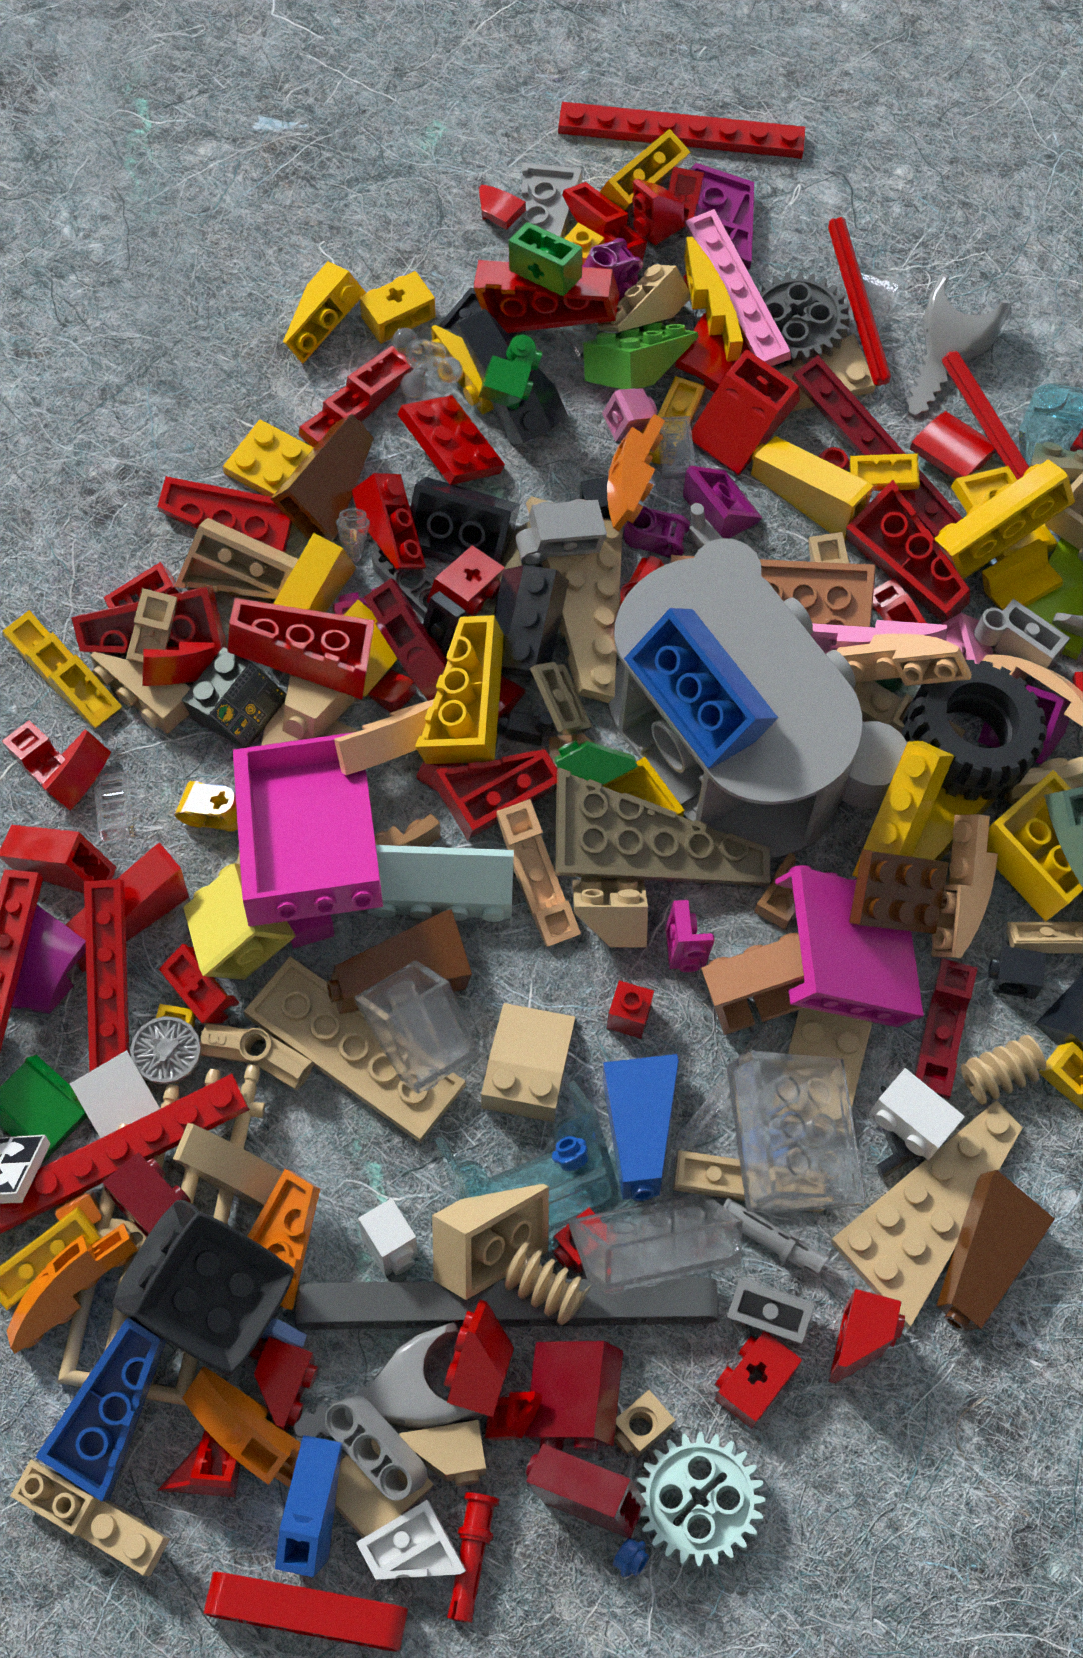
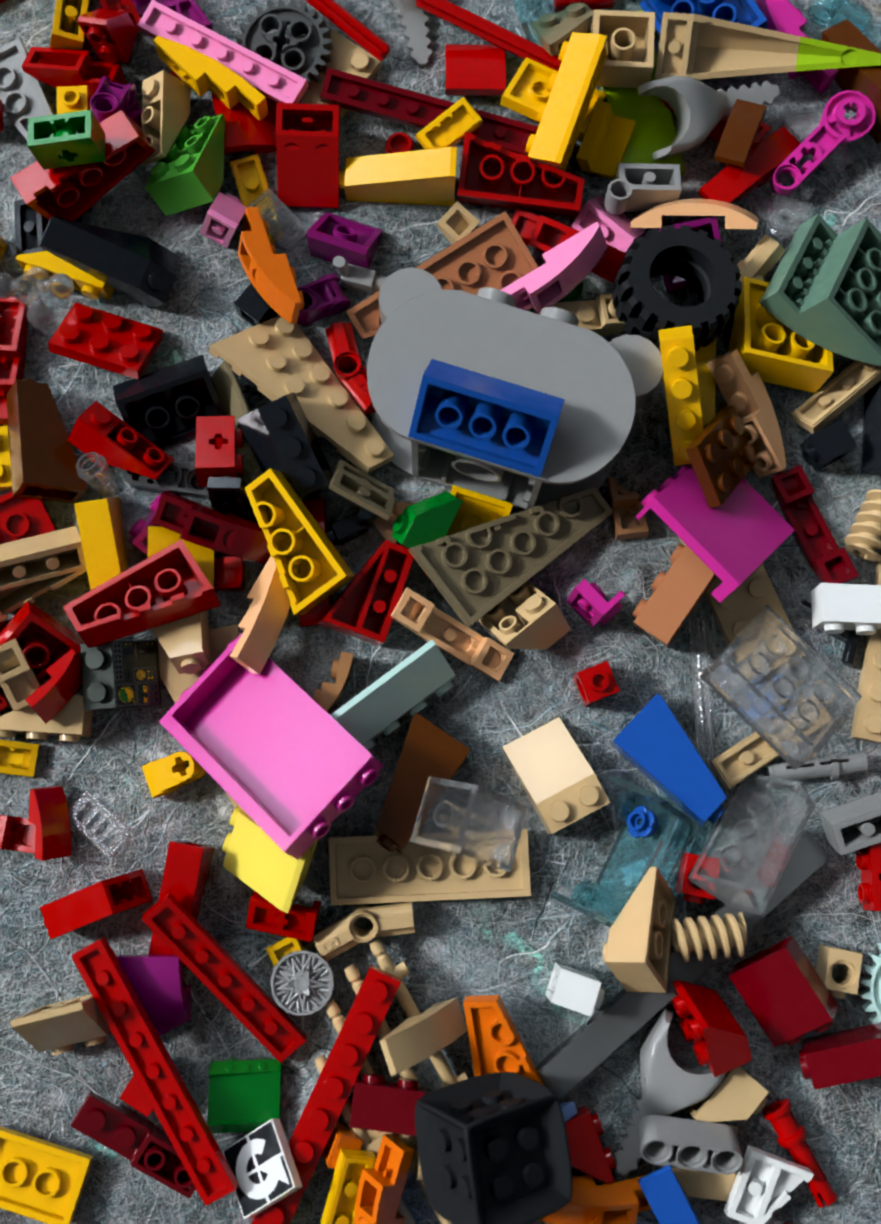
camera: 40 degrees left, 15 degrees up
white sticker [70,1050,160,1138] -> none
green brick [478,335,542,410] -> none
red slope [485,1391,543,1441] -> none
light grey hinge [516,499,607,566] -> none
light nougat slope [837,634,972,686] -> none

